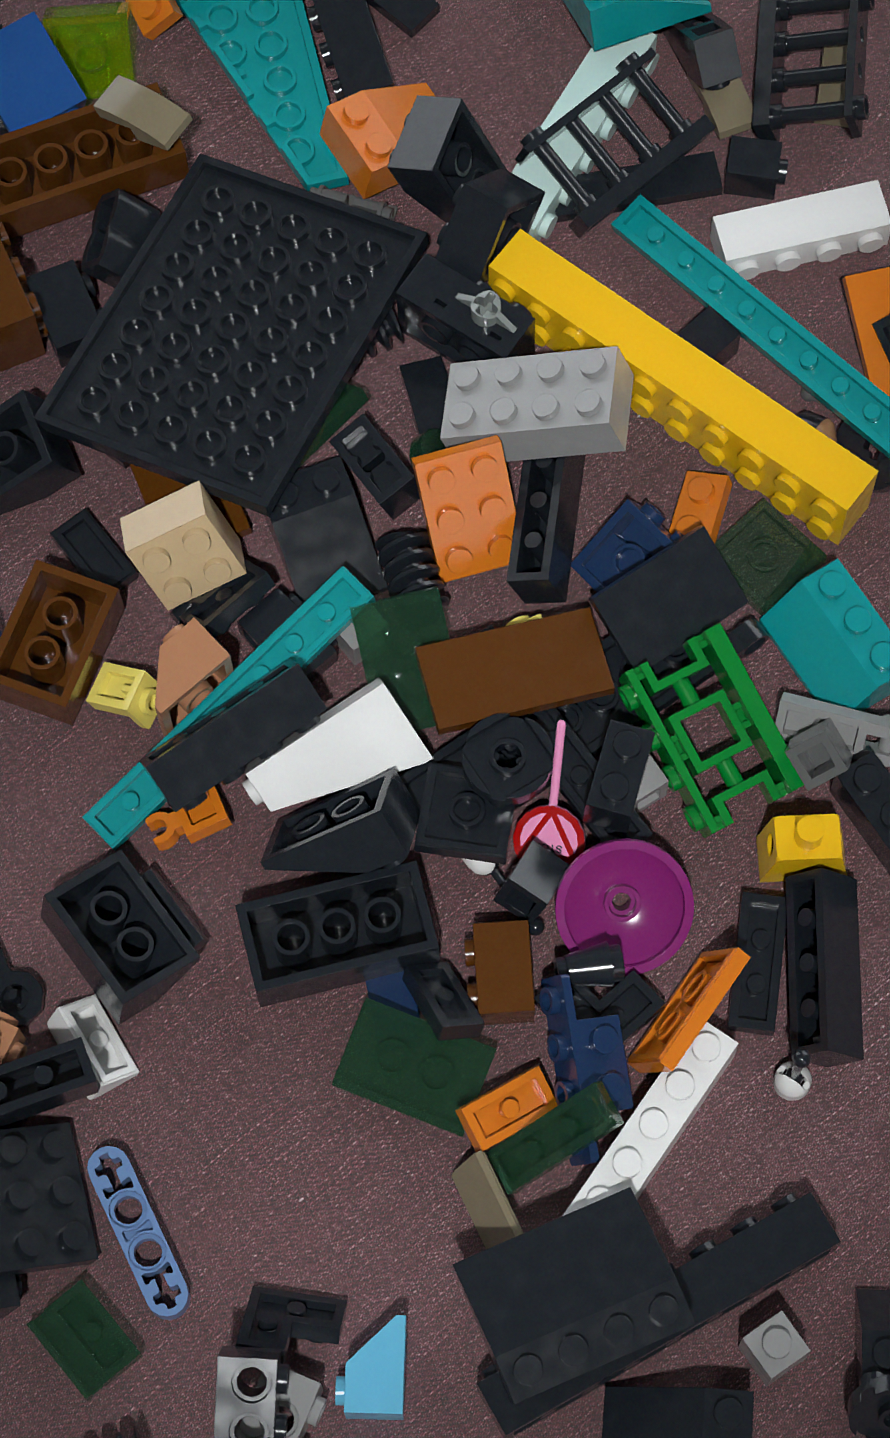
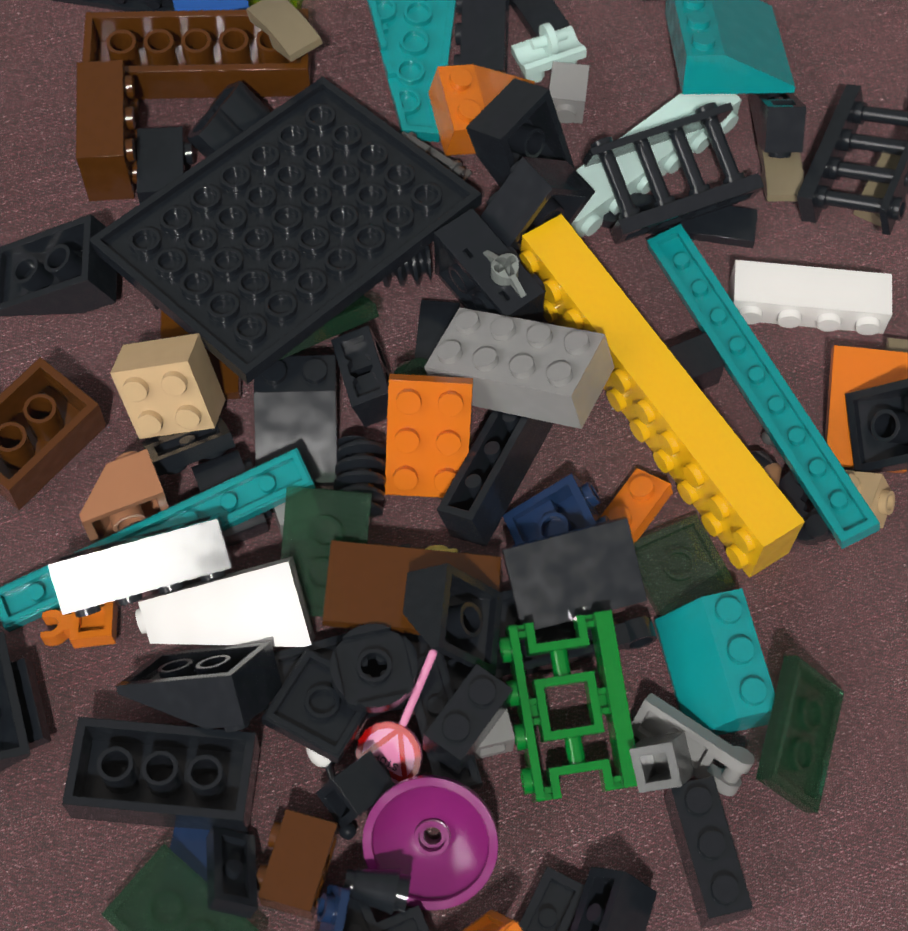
camera: 15 degrees right, 5 degrees down
black tile [50,508,138,591] -> none
light yellow bracket [86,662,157,729] -> none
black brick [723,135,788,200] -> none
yellow torso [756,814,847,883] -> none
none -> black slope [403,563,503,676]
none -> light aqua hips [511,22,587,83]
none -> light grey brick [549,61,590,124]

